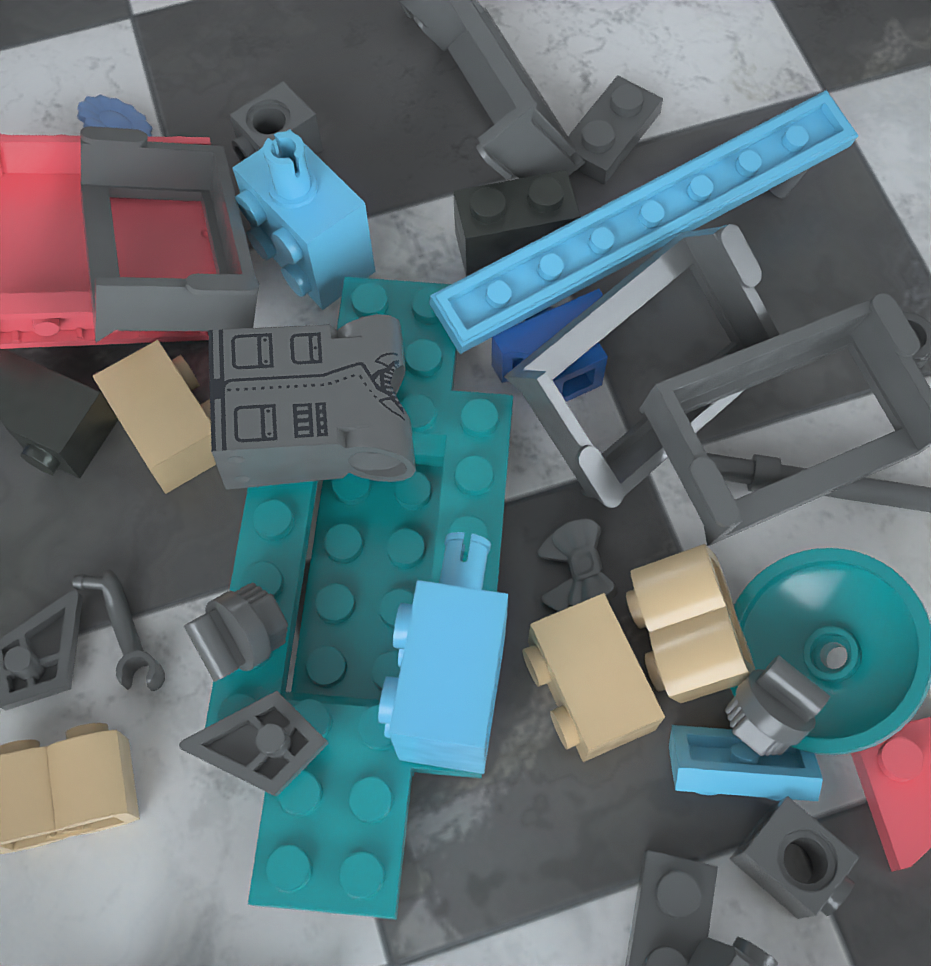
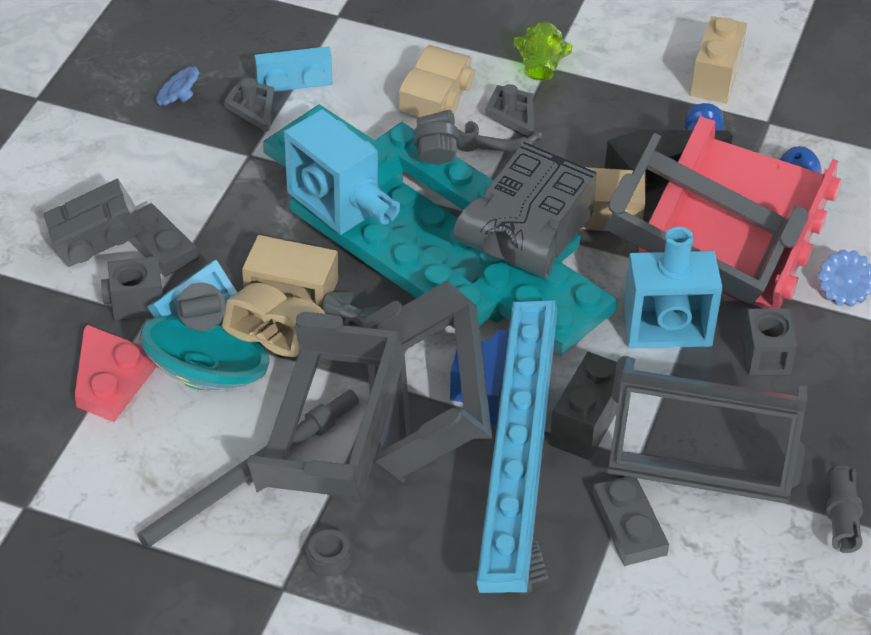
camera: 125 degrees right, 20 degrees down
dark grey piece [179,691,329,797] -> none

